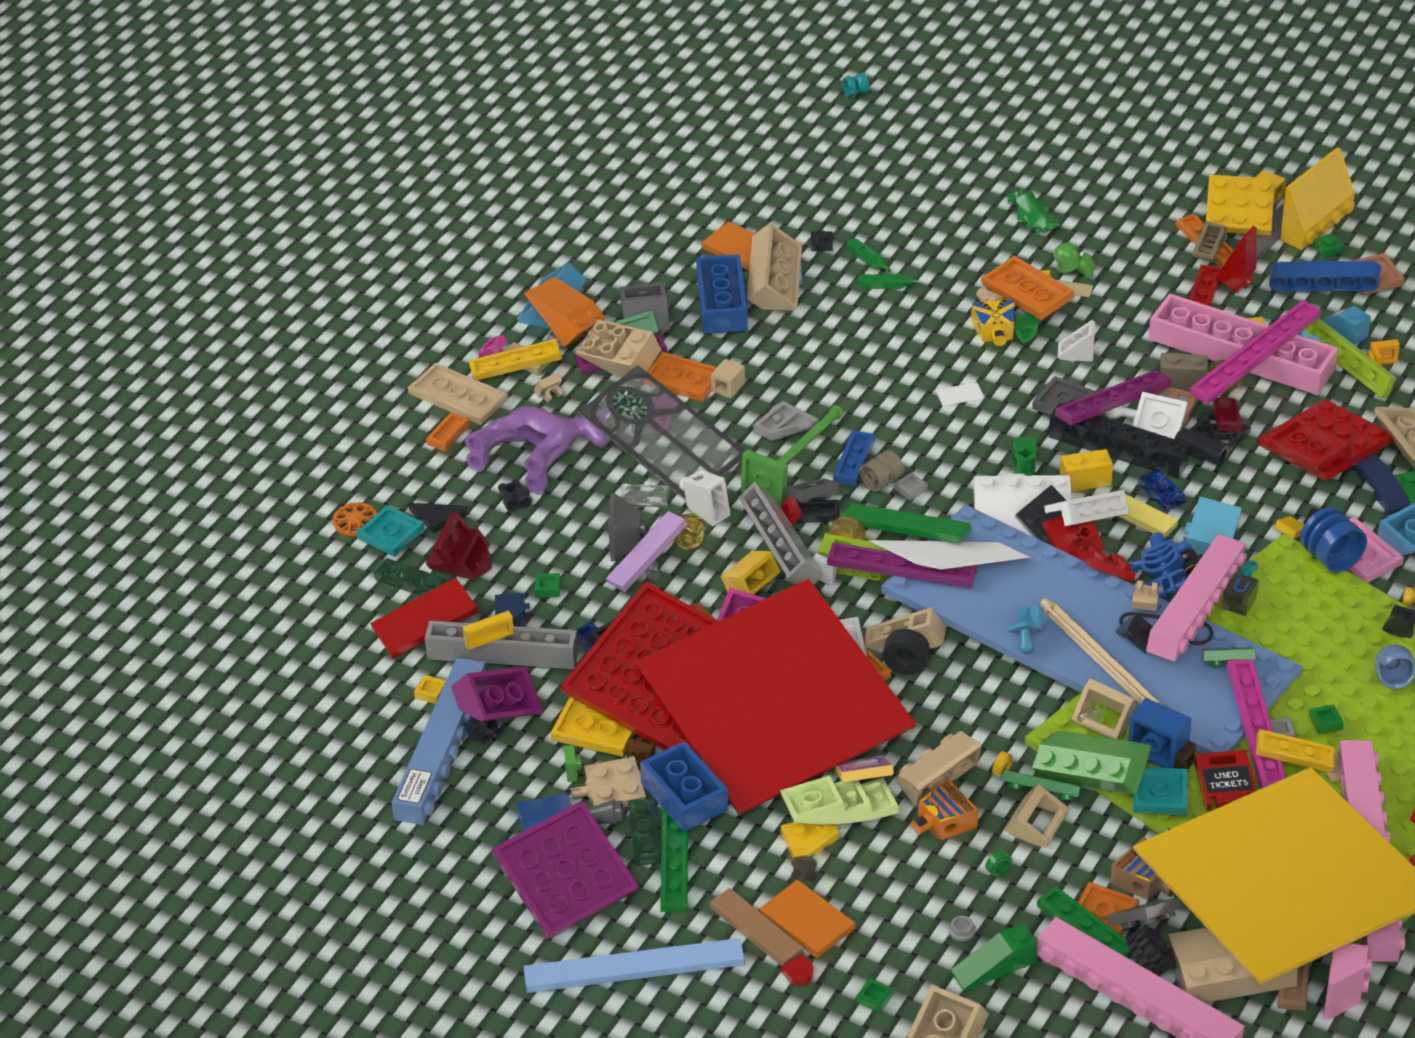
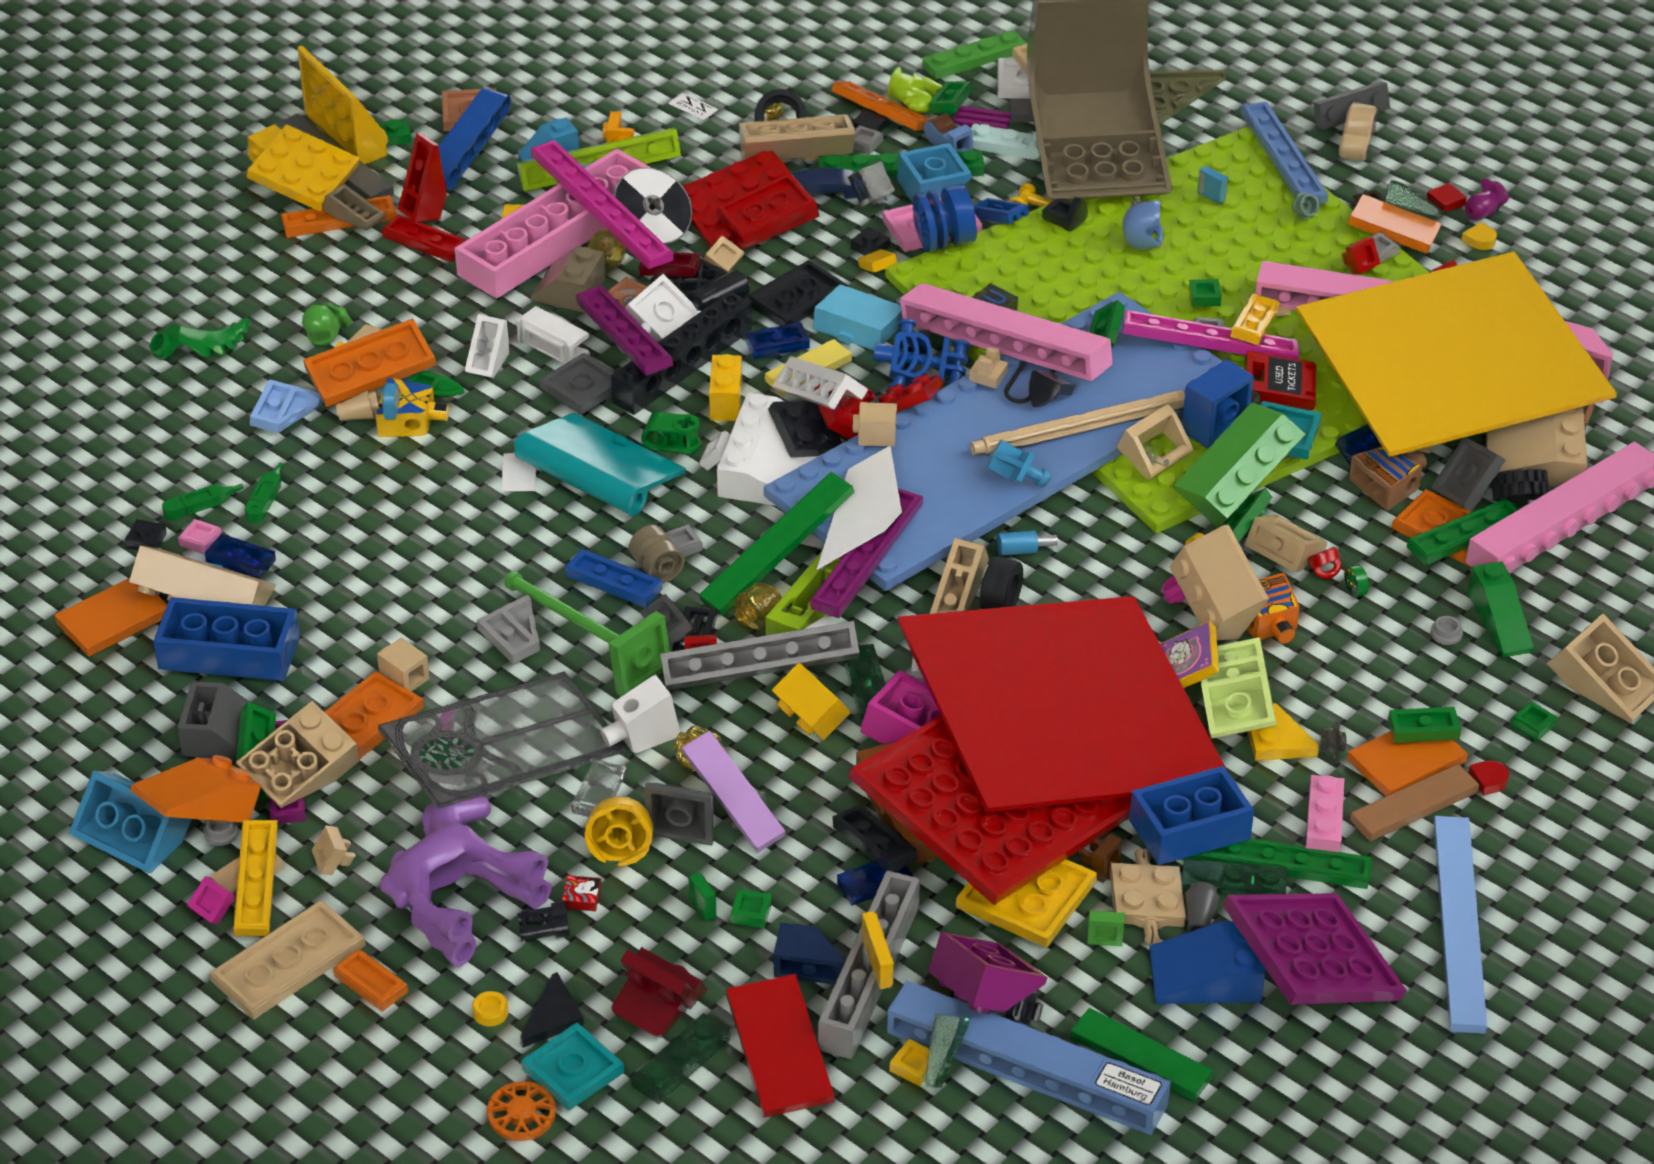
camera: 80 degrees left, 0 degrees up
none -> bright pink tile [178,519,222,554]
none -> clear blue plate [205,533,276,579]
none -> light blue wing [249,379,323,433]
none -> dark azure tile [382,383,400,420]
none -> yellow tile [472,991,509,1027]
none -> teal door [514,412,686,516]
none -> white window [516,306,590,364]
none -> tile [562,875,602,912]
none -> yellow cylinder [585,796,653,866]
none -> piece [612,167,692,246]
none -> green tile [688,872,716,922]
none -> tan plate [704,236,745,272]
none -> black tile [746,260,848,330]
none -> clear smoke brick [847,161,895,208]
none -> tan brick [853,402,897,447]
none -> clear green slope [925,1013,971,1088]
none -> blue tile [973,198,1029,224]
none -> dark azure piece [996,530,1058,556]
none -> green tile [1070,1008,1214,1102]
none -> bright pink plate [1306,775,1345,852]
none -> red tile [1307,547,1342,579]
none -> green plate [1388,707,1461,743]

